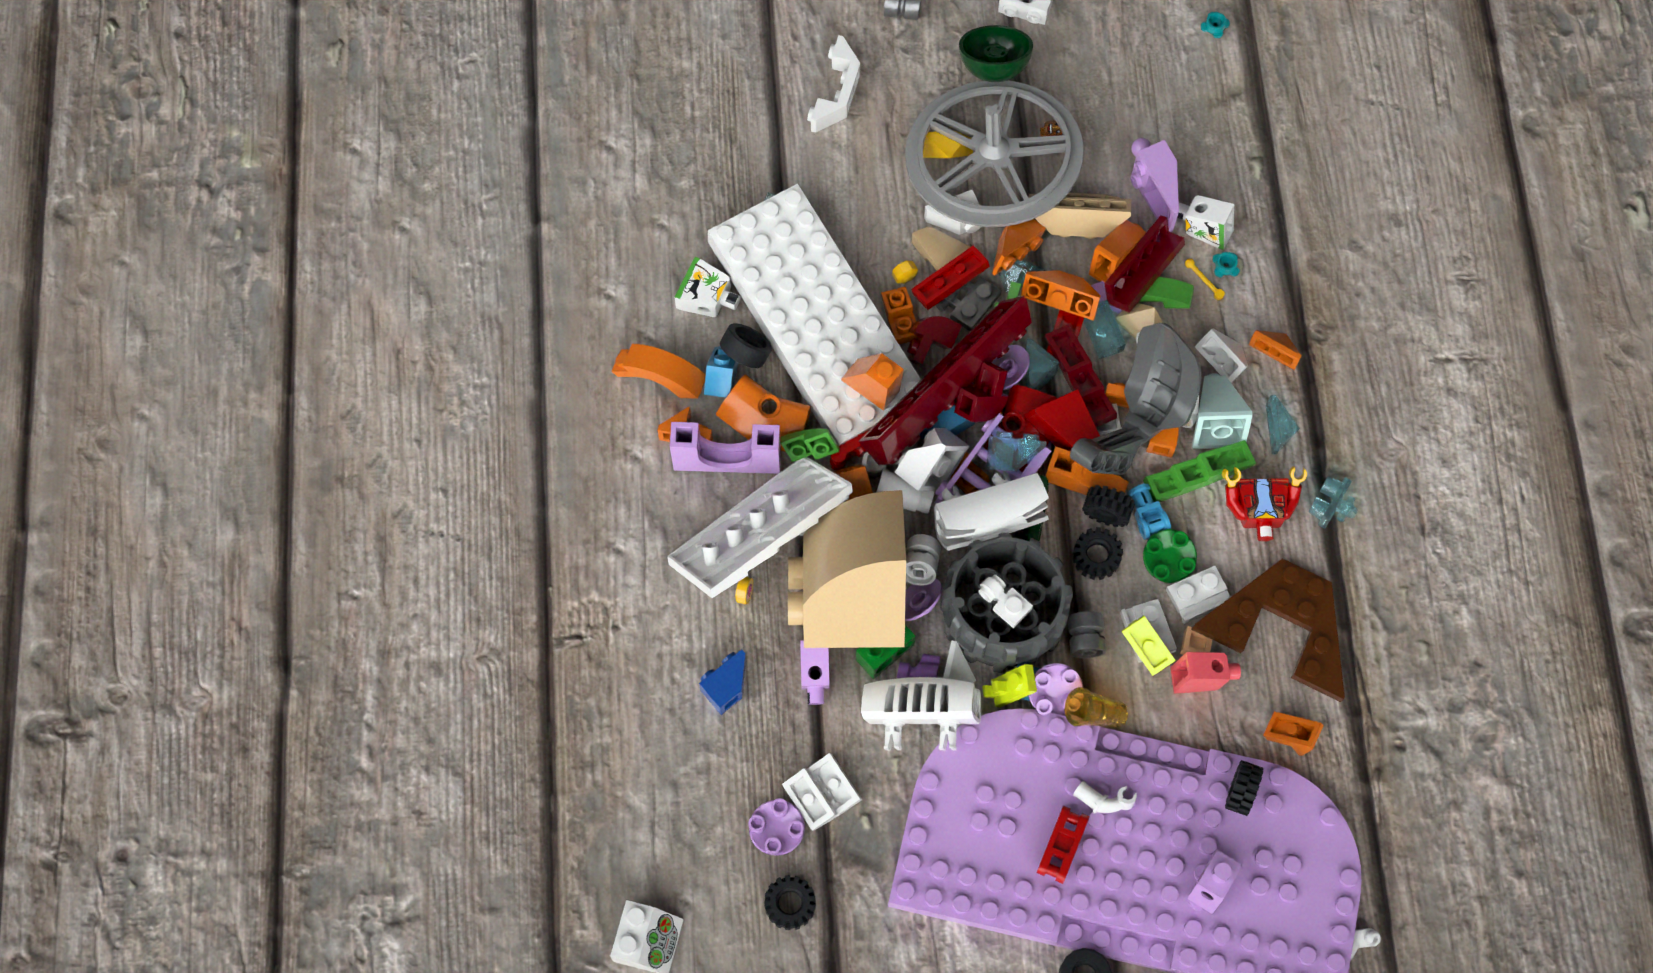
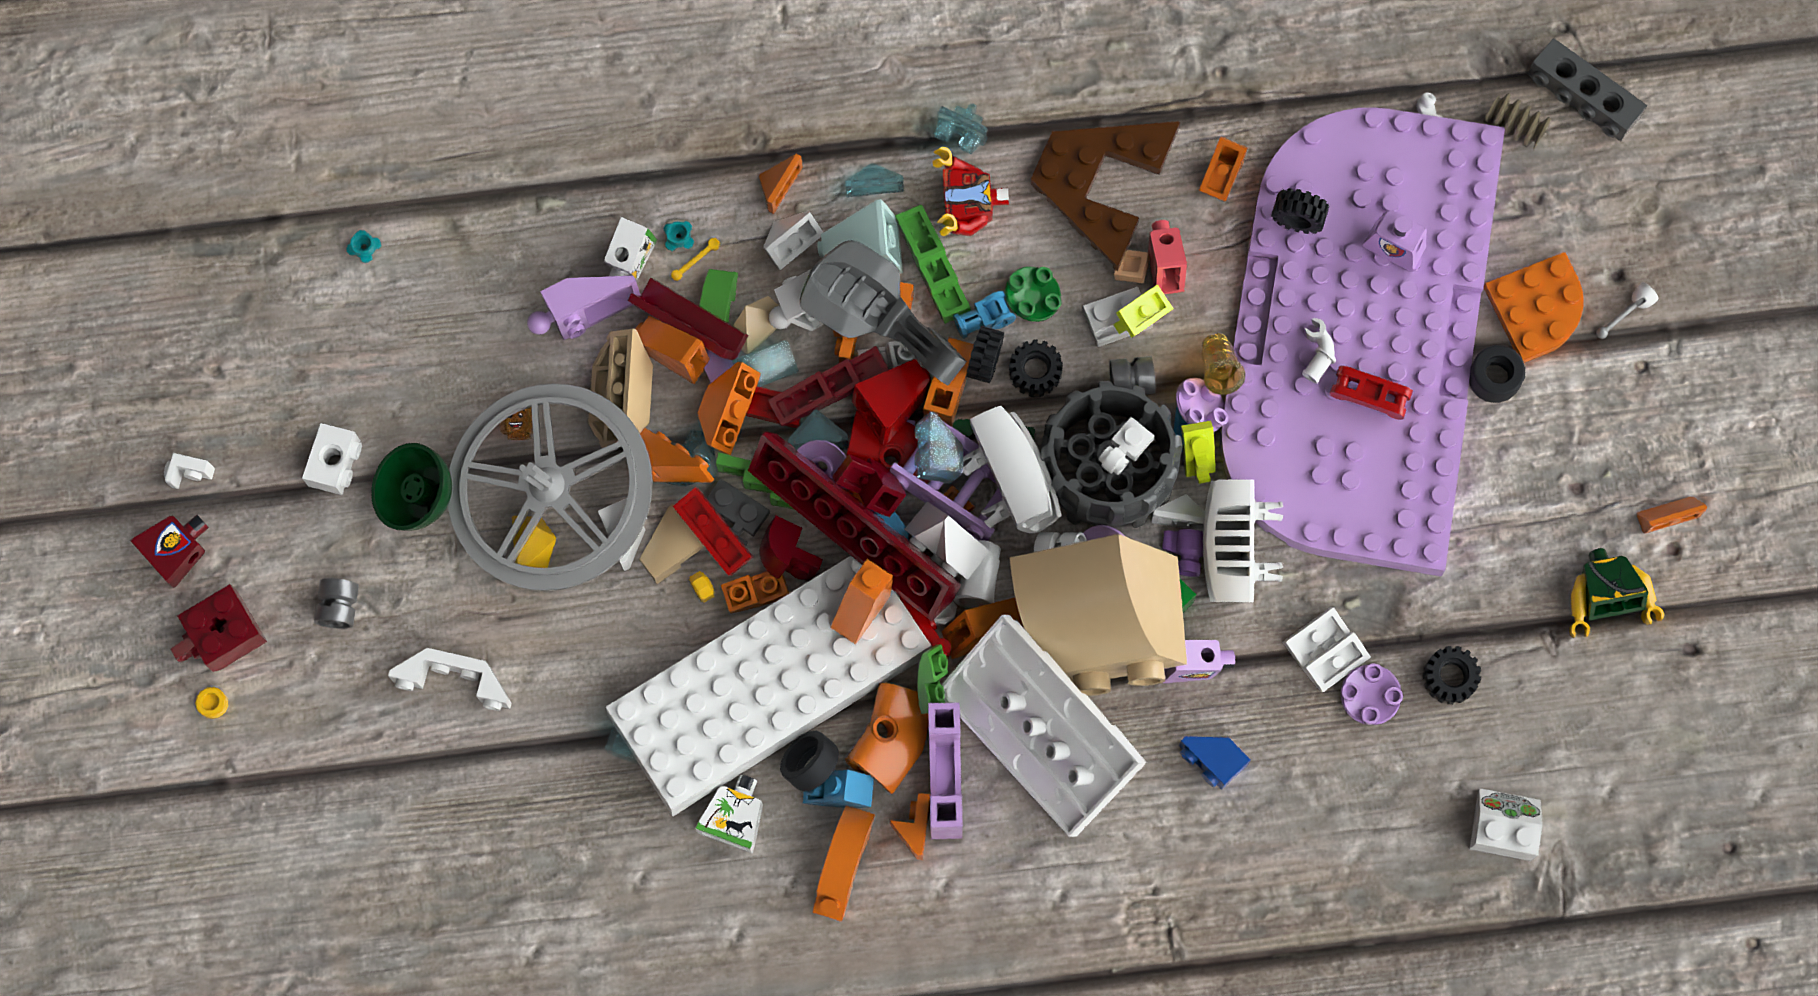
camera: 90 degrees left, 5 degrees up
white plate [1166,566,1232,624] -> none

